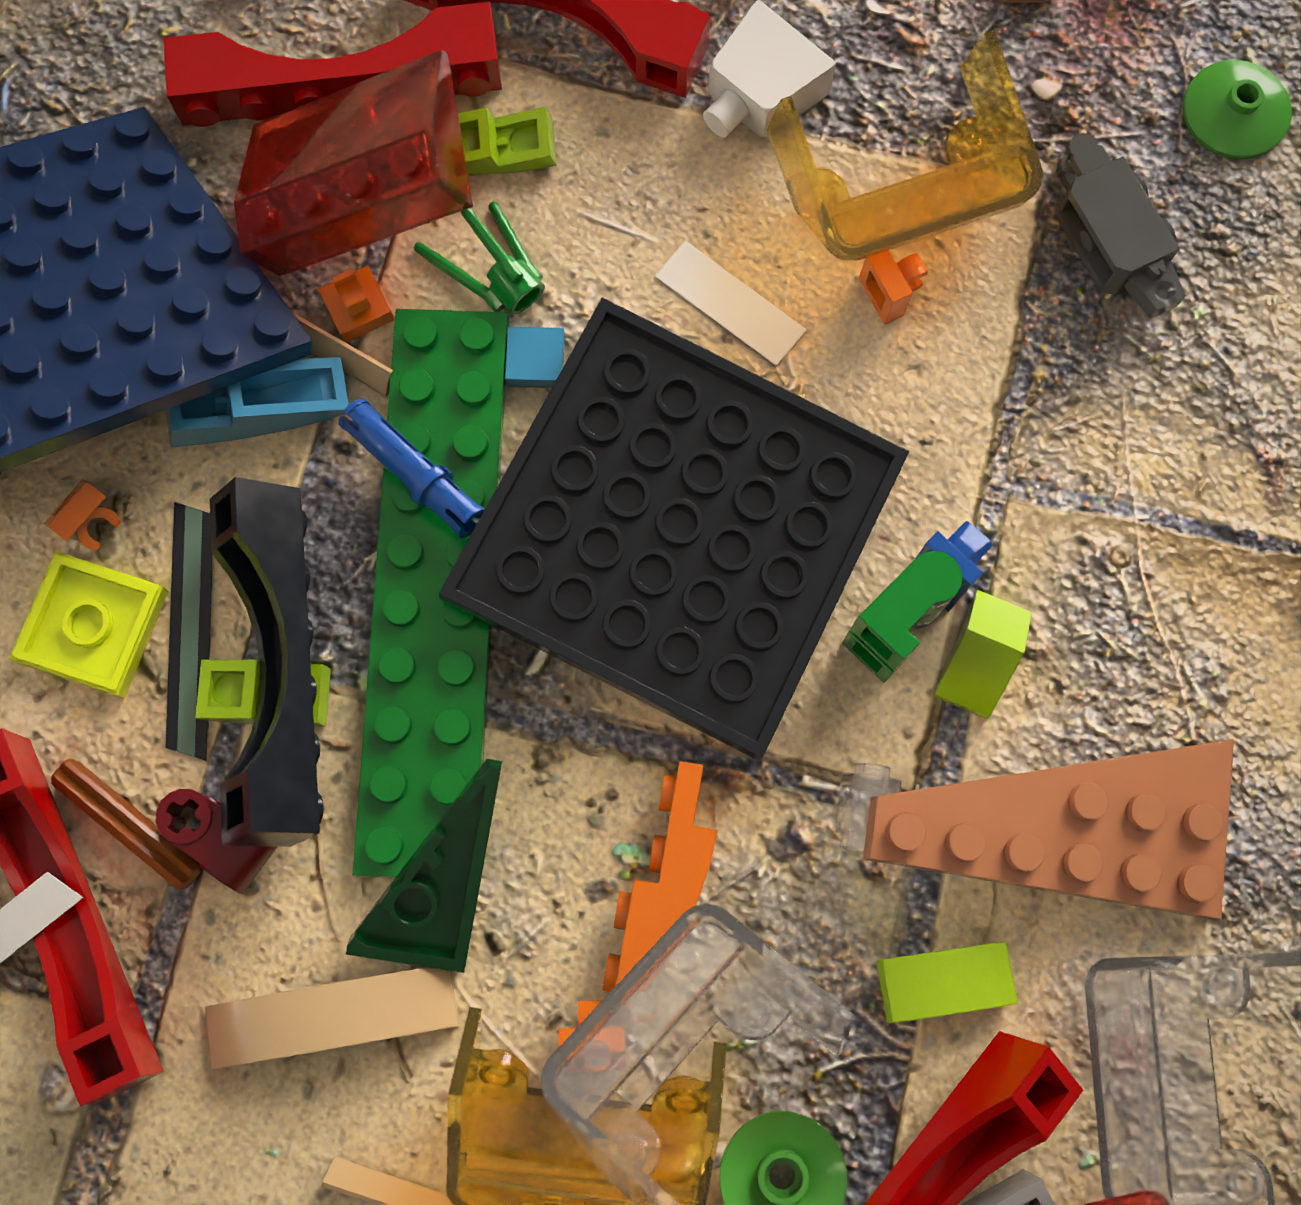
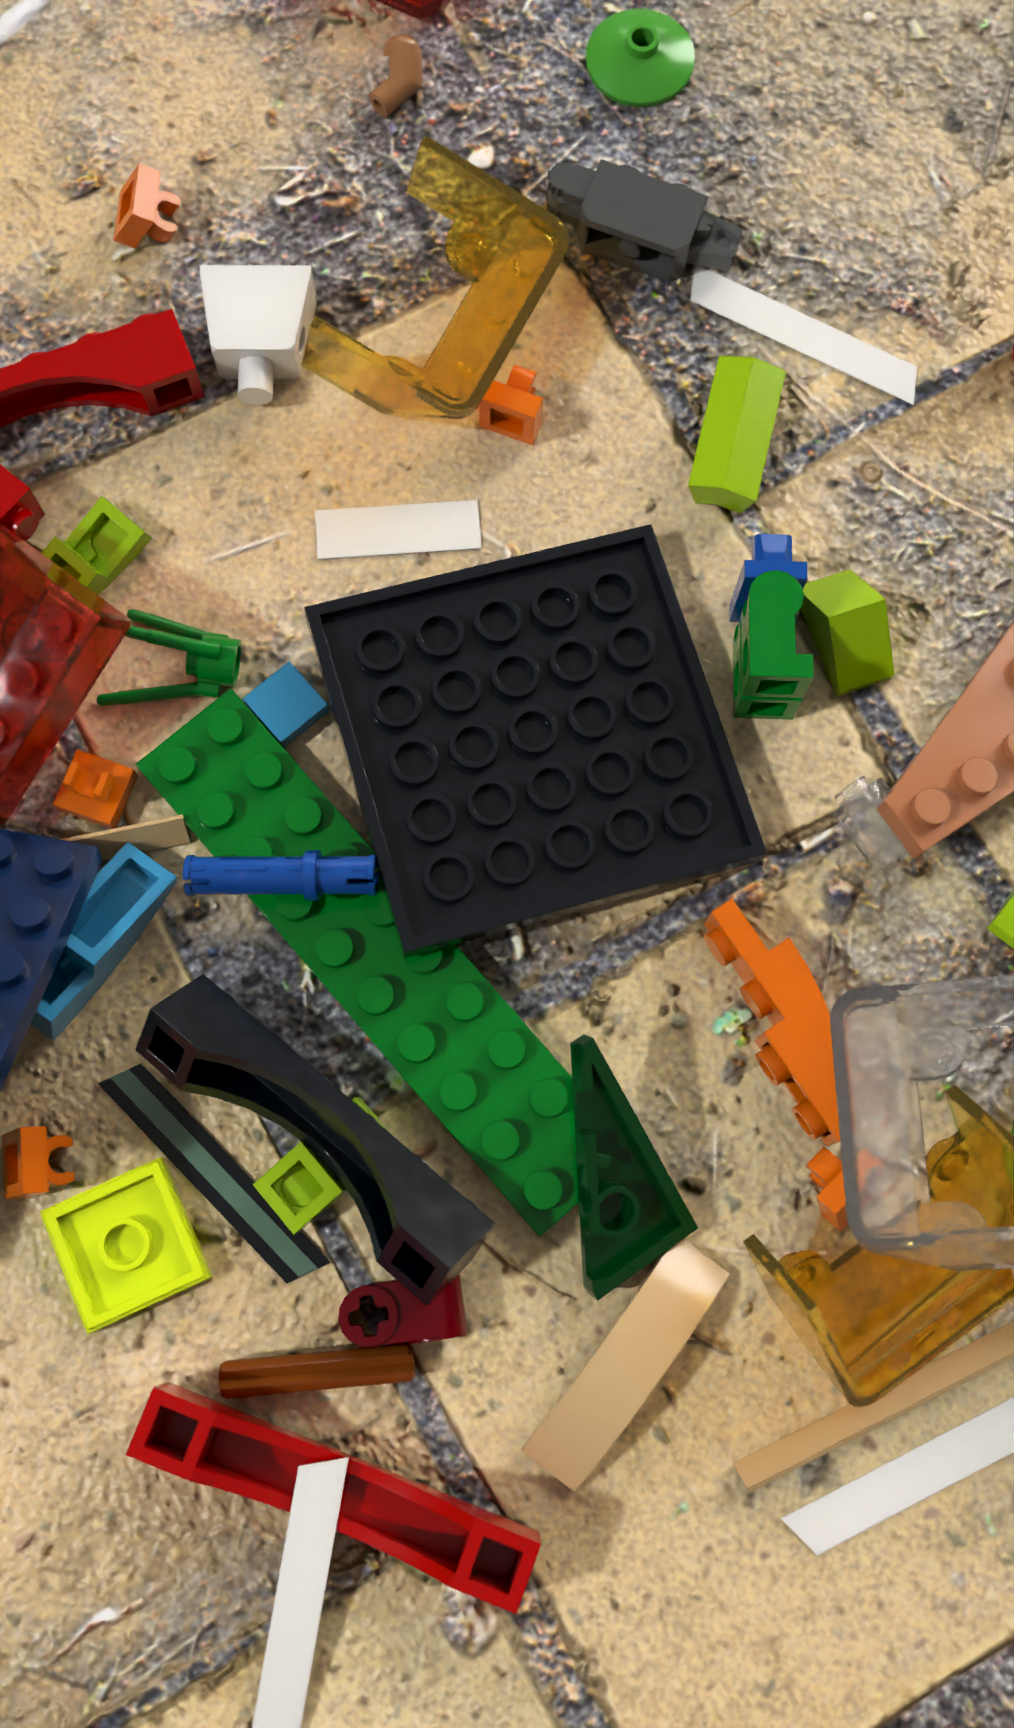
camera: 45 degrees left, 0 degrees up
none -> lime piece [688,356,786,513]
none -> white sticker [690,265,917,405]

